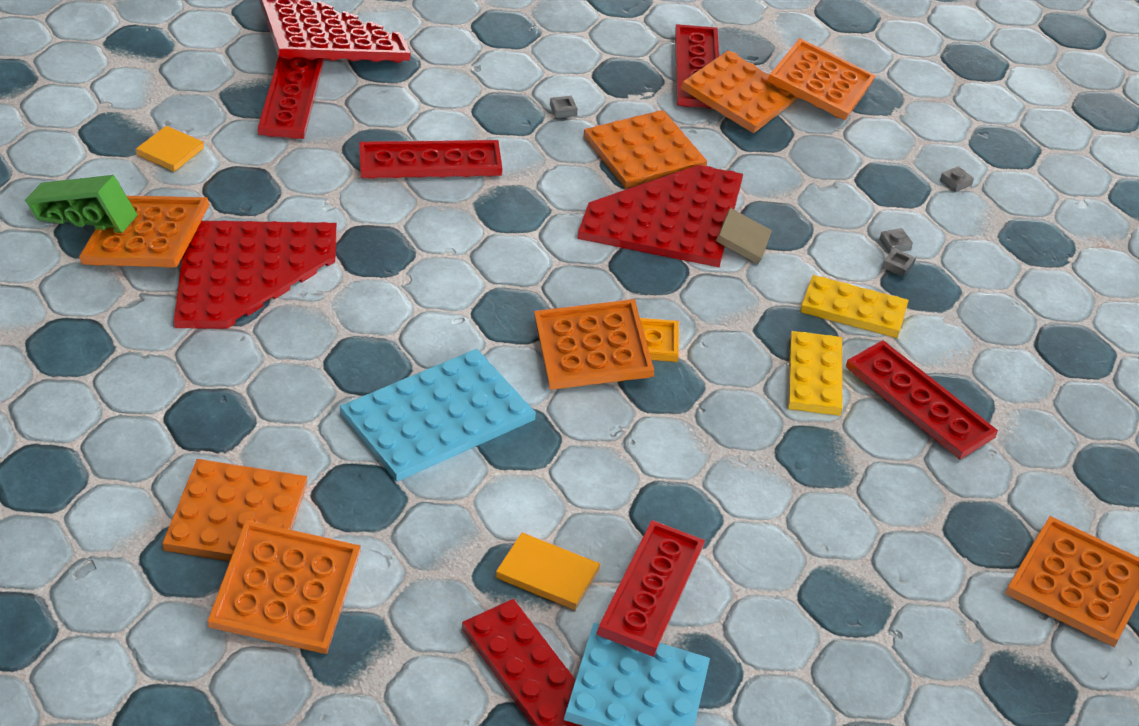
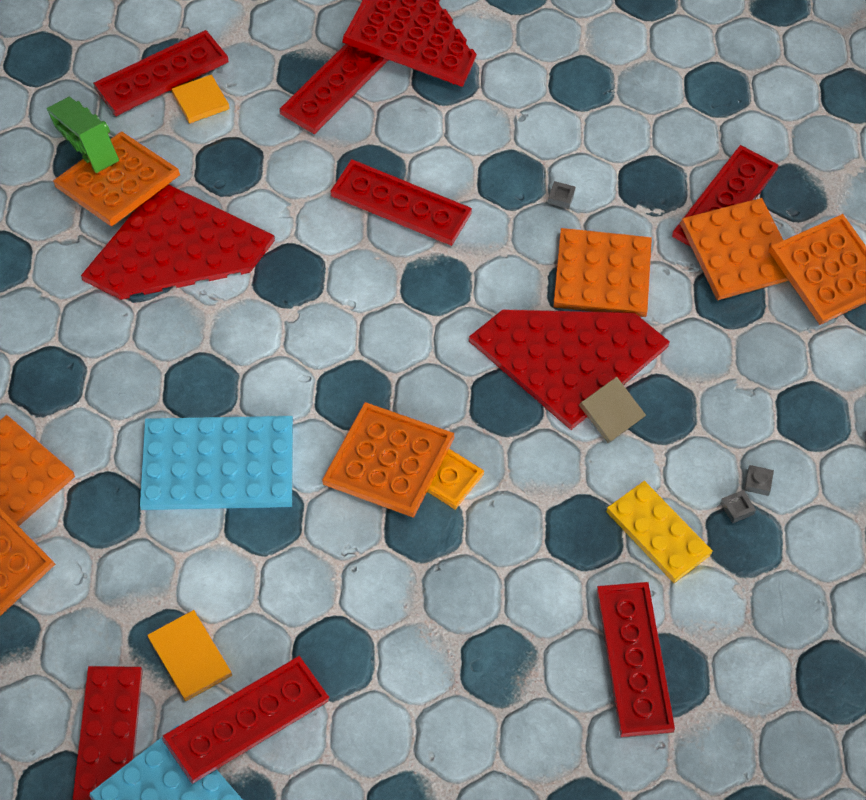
camera: 35 degrees right, 15 degrees up
yellow plate [788,331,843,416] -> none
none -> red plate [93,30,229,116]

